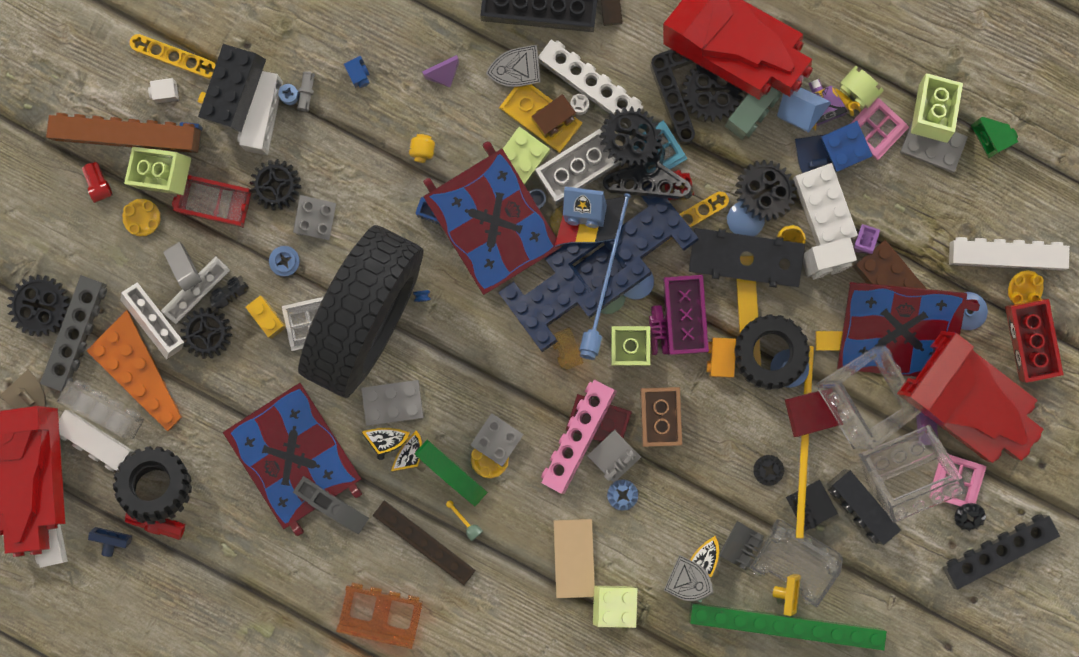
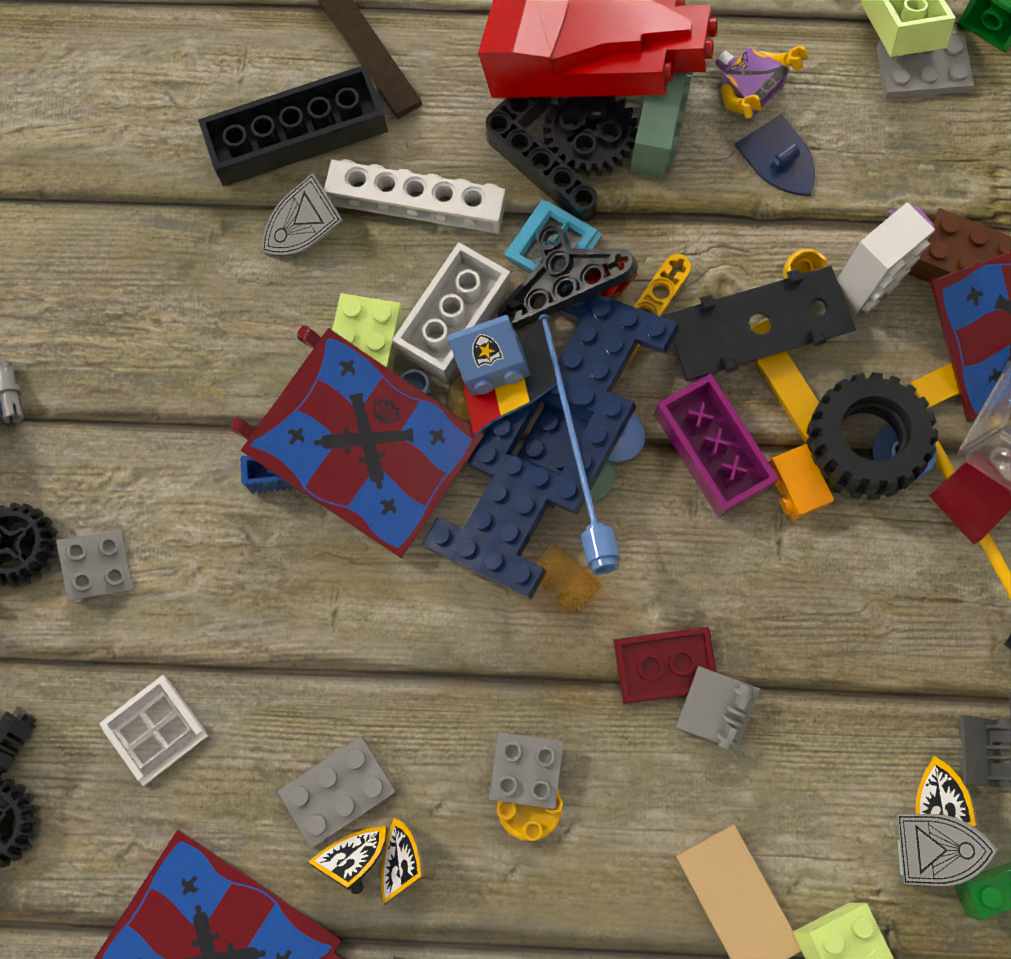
camera: 25 degrees left, 10 degrees down
yellow brick [245,295,286,339] -> none
medium blue gear [269,246,300,277] -> none
black tyre [298,225,424,398] -> none
blue brick [344,56,370,88] -> none
yellow head [409,134,435,163] -> none
blue bush [413,290,431,302] -> none
green slope [414,440,488,506] -> none
medium lavender slope [422,55,459,87] -> none
hinge [446,500,483,541] -> none
yellow tile [499,84,583,154] -> none
reddish brown brick [532,94,576,138] -> none
bright pink brick [541,380,617,494] -> none
white wheel [570,94,589,115] -> none
black gear [599,106,662,168] -> none
medium blue gear [607,480,638,510] -> none
yellowish green brick [611,326,650,366] -> none
medium nougat brick [640,387,682,447] -> none
magenta hinge [649,305,669,355] -> none
medium blue dish [727,201,765,236] -> none
black gear [735,160,797,222] -> none
black gear [753,455,784,486] -> none
medium blue slope [777,87,831,133] -> none
white brick [792,163,858,246] -> none
blue brick [821,121,873,172] -> none
yellowish green brick [839,66,884,110] -> none
bright pink piece [850,98,909,160] -> none

